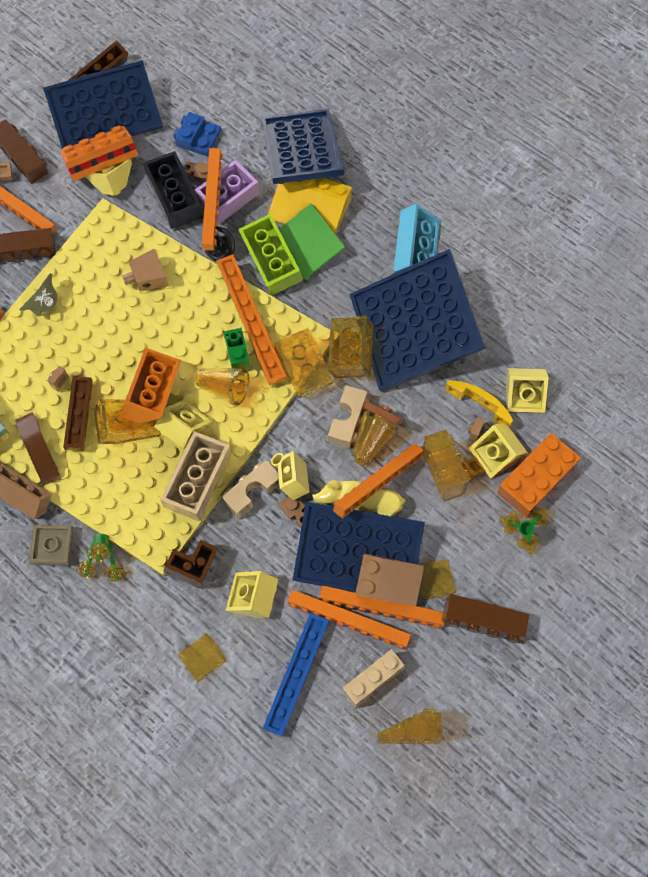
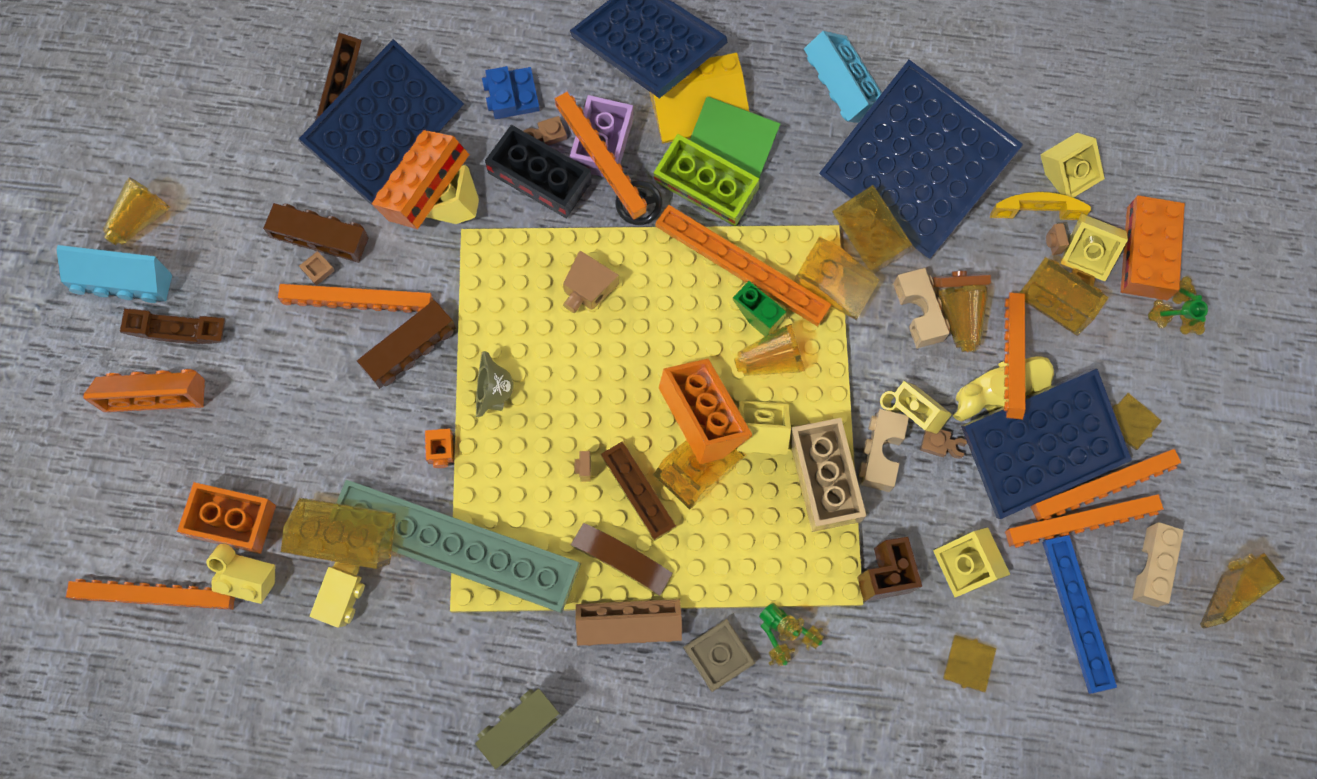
camera: 40 degrees left, 5 degrees up
medium nougat slope [355,553,424,606] -> none
reddish brown brick [441,594,530,643] -> none

